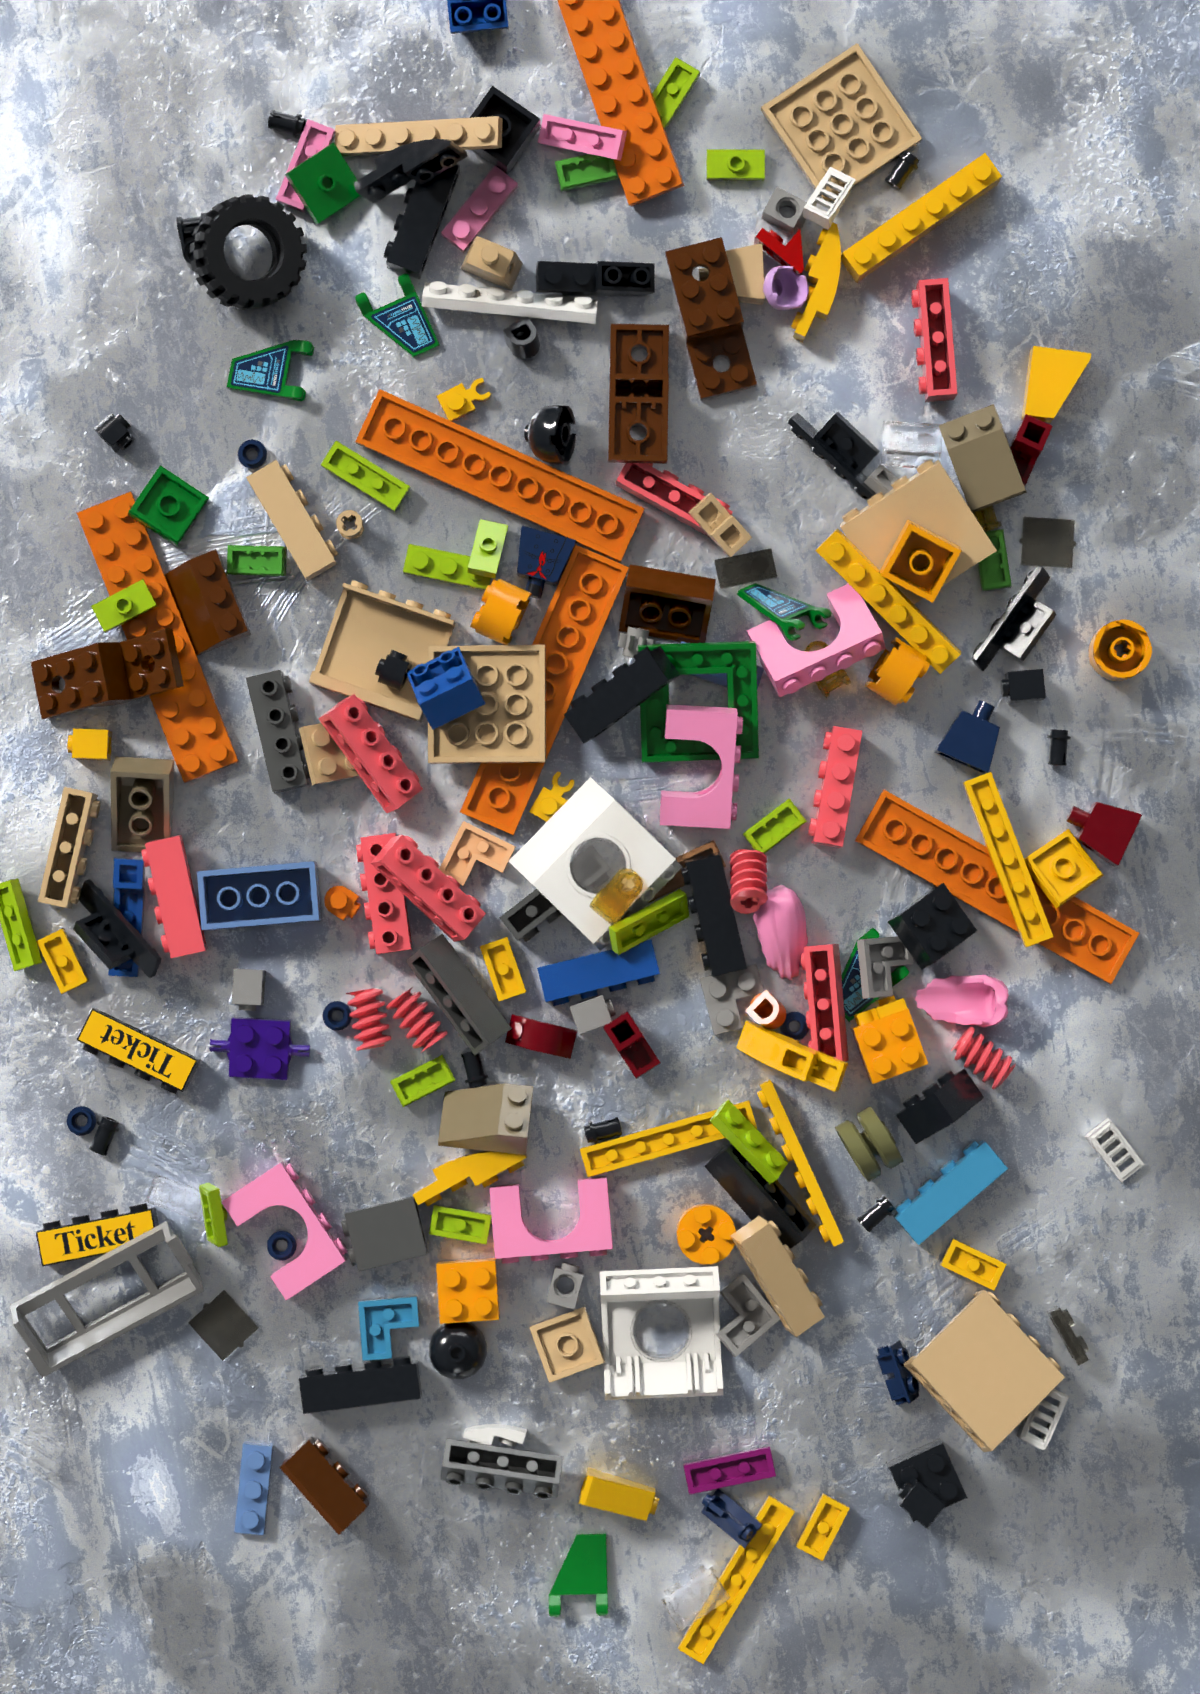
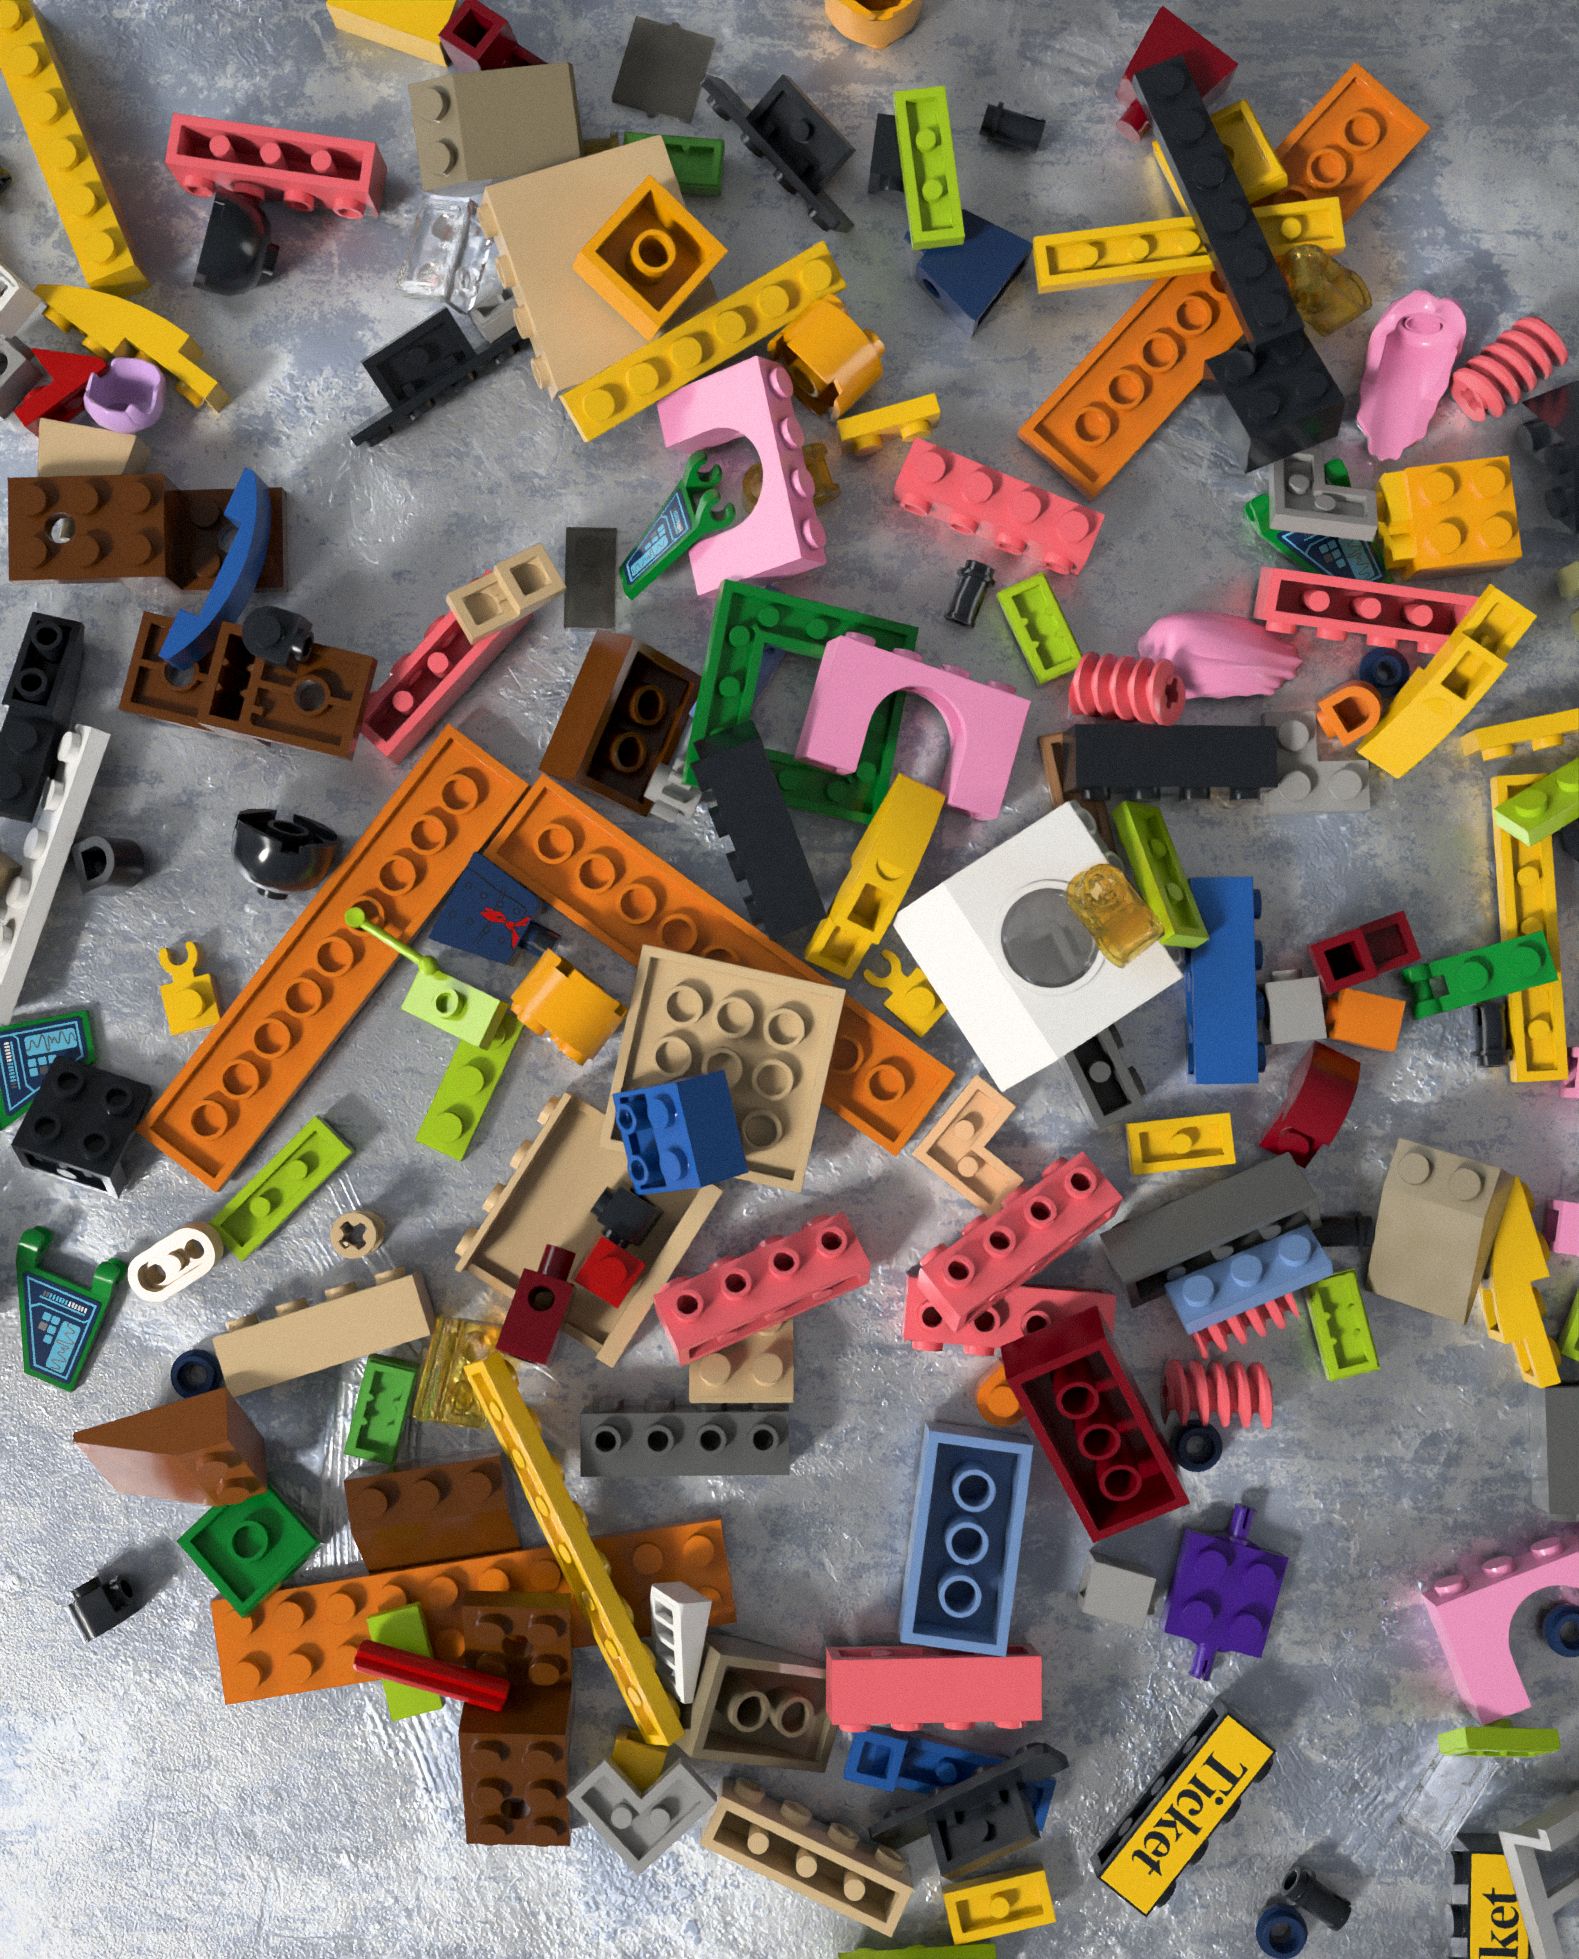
camera: 75 degrees left, 0 degrees up
none -> black bracket [11,1056,153,1199]
none -> dark orange slope [73,1387,268,1507]
none -> plate [128,1221,224,1302]
none -> blue slope [158,468,271,671]
none -> black cylinder [193,186,280,296]
none -> black plate [242,606,314,674]
none -> lime hinge [345,907,438,976]
none -> red axle [353,1640,510,1711]
none -> clear yellow plate [412,1314,506,1430]
none -> yellow plate [463,1351,685,1746]
none -> dark red torso [495,1244,577,1370]
none -> light grey plate [566,1754,717,1876]
none -> red brick [570,1234,646,1309]
none -> white slope [650,1581,712,1704]
none -> yellow slope [803,772,946,980]
none -> yellow plate [836,393,941,456]
none -> lime plate [893,85,965,251]
none -> black pin [943,560,996,629]
none -> dark red brick [1000,1305,1190,1543]
none -> black plate [1132,55,1305,354]
none -> medium blue plate [1164,1224,1333,1335]
none -> clear yellow piece [1280,244,1372,337]
none -> orange brick [1322,988,1406,1052]
none -> green plate [1399,930,1559,1020]

